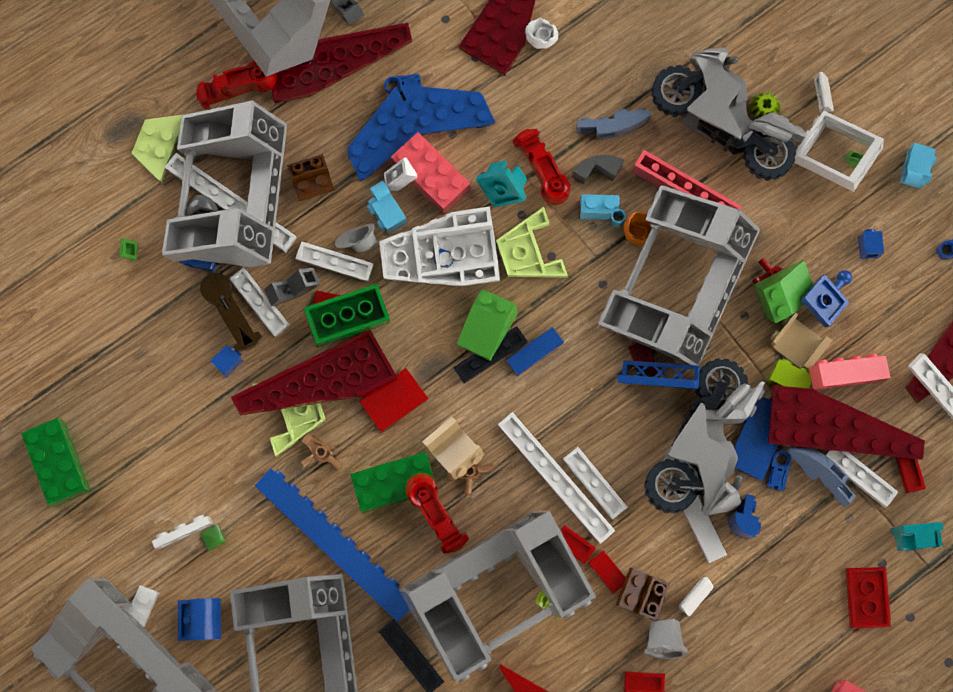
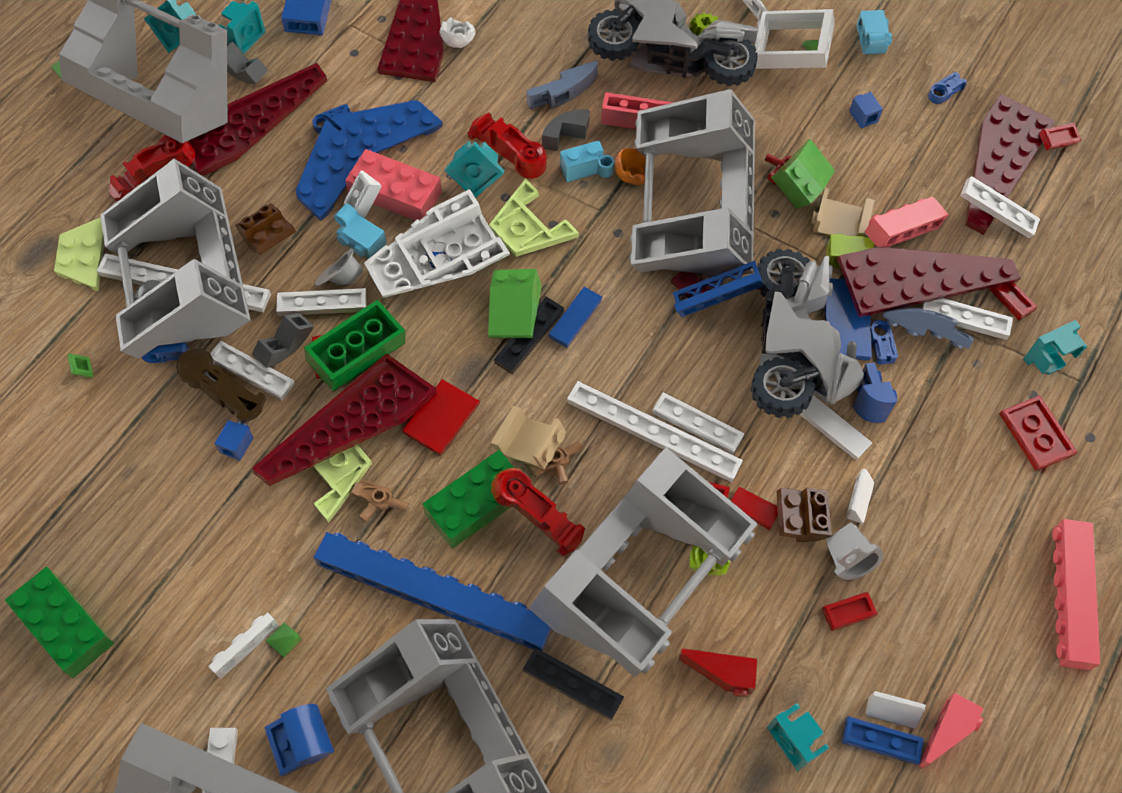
camera: 20 degrees left, 15 degrees down
plate [800,270,852,328] -> none

